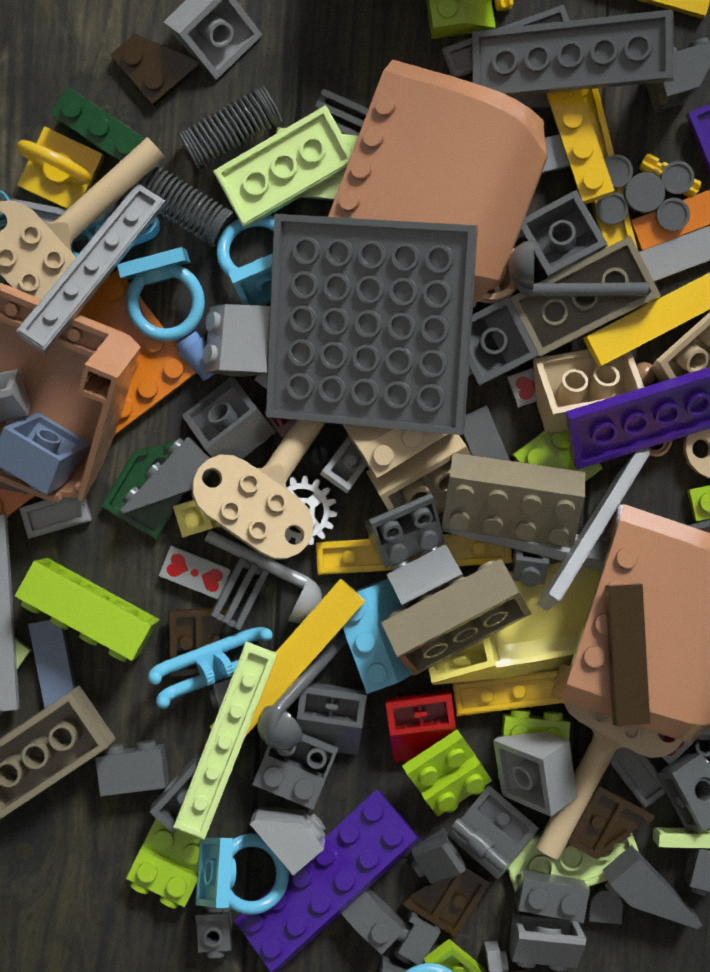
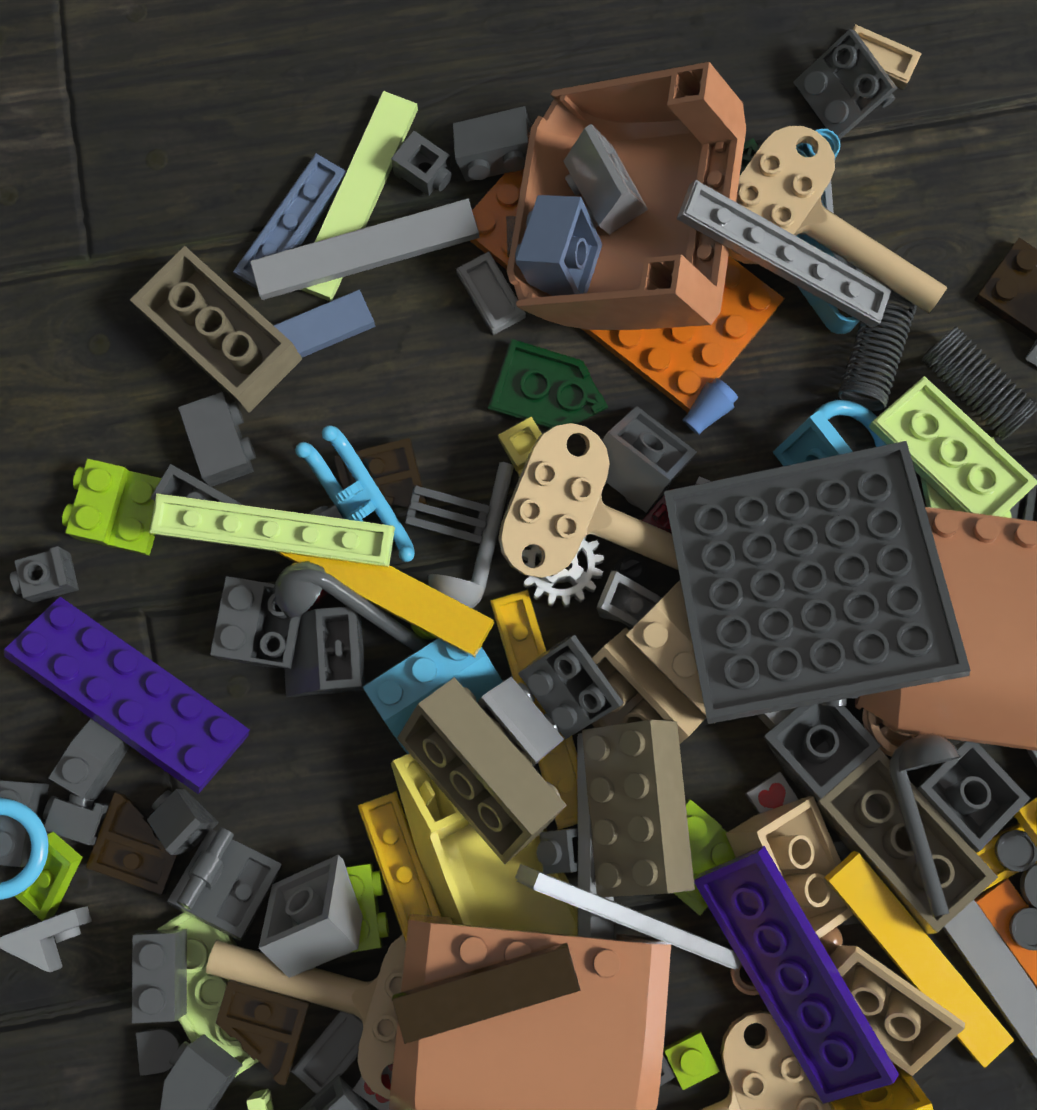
camera: 80 degrees right, 10 degrees down
lime brick [15,558,160,662] -> none
yellow tile [16,126,105,209] -> none
dark green brick [49,86,146,163] -> none
medium azure tile [117,247,205,342] -> none
dark grey slope [120,437,214,513] -> none
light grey tile [159,545,232,599] -> none
medium azure tile [196,833,289,915] -> none
light grey slope [203,304,271,377] -> none
light grey slope [250,806,326,875] -> none
red slope [385,689,456,763] -> none
lime plate [402,730,492,816] -> none
dark grey tile [463,406,510,461] -> none
light grey slope [509,913,586,971] -> none

